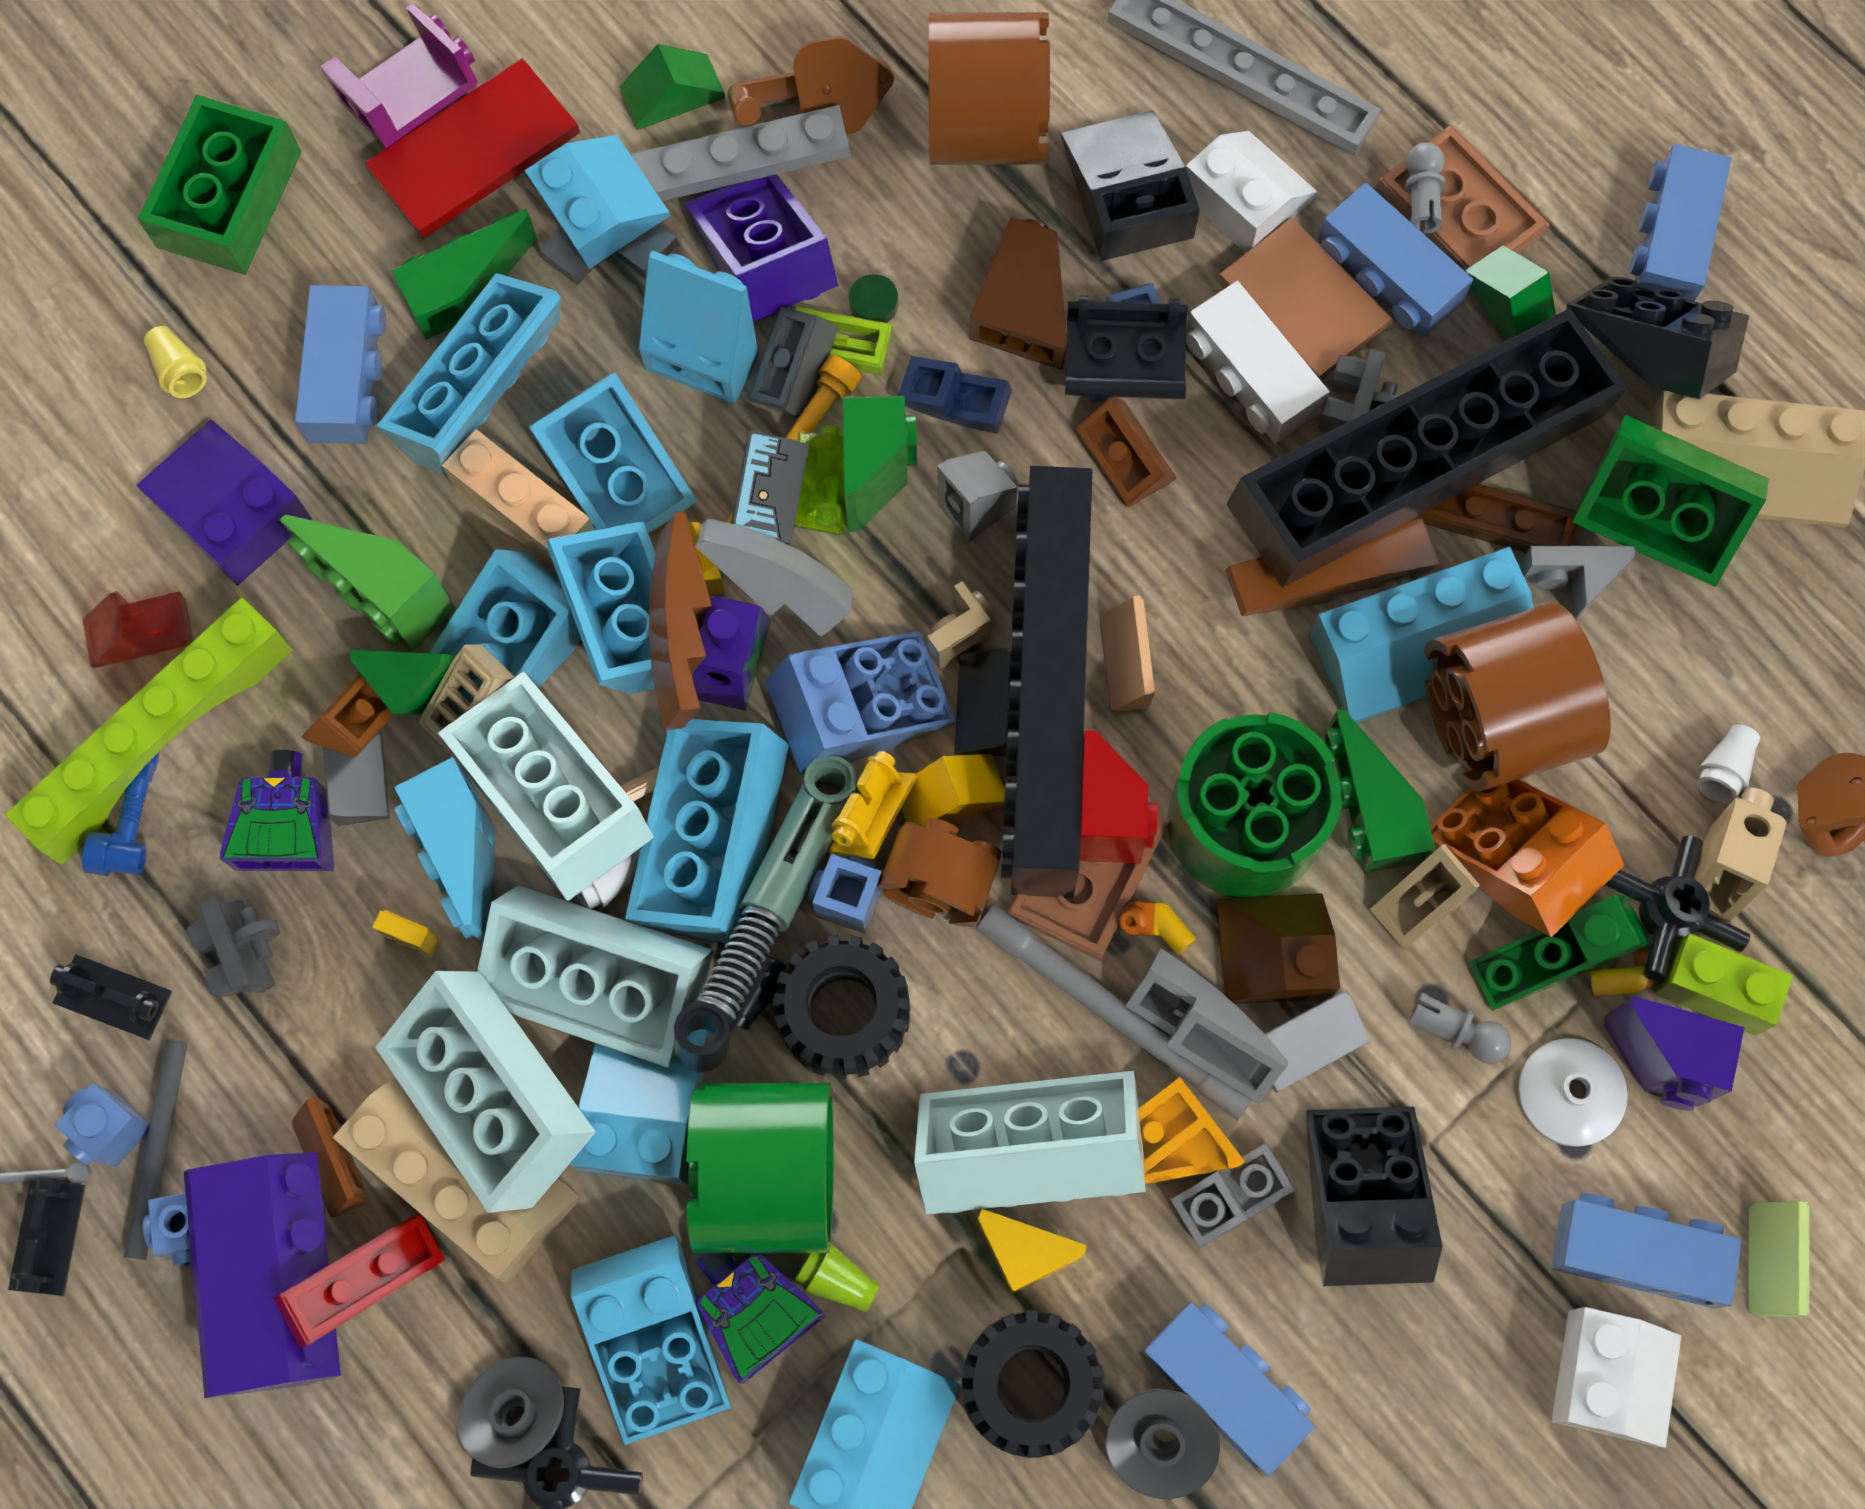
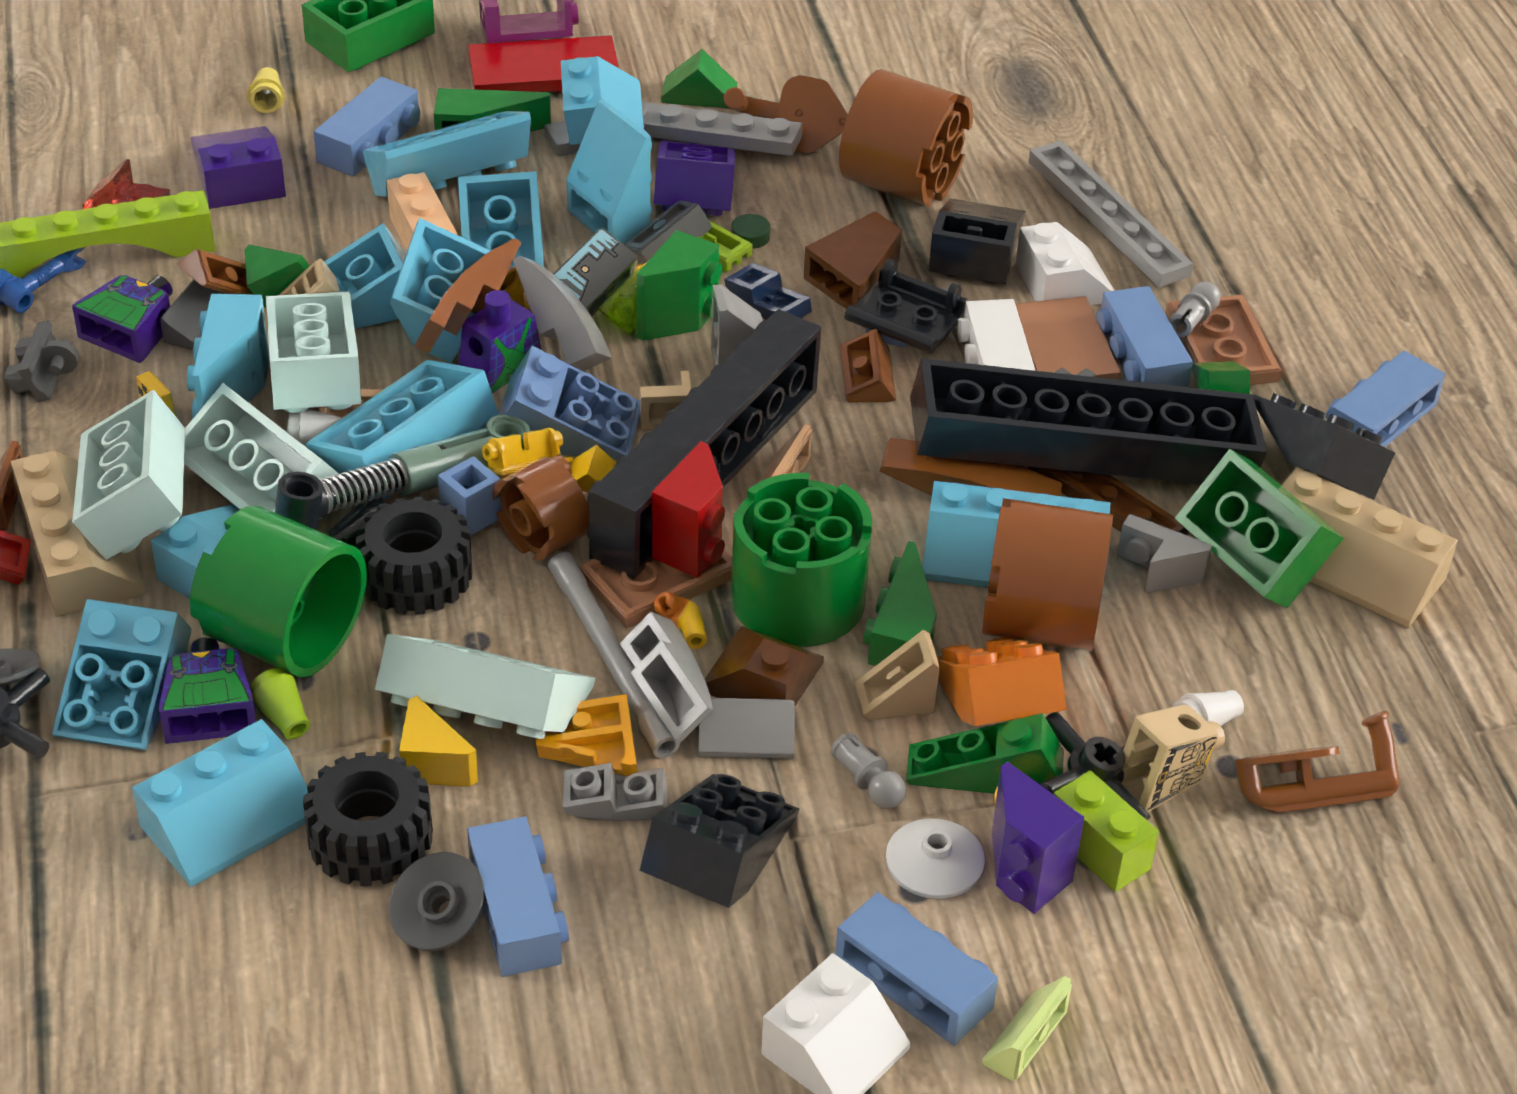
camera: 25 degrees right, 30 degrees down
bright green slope [280,514,456,651] -> none

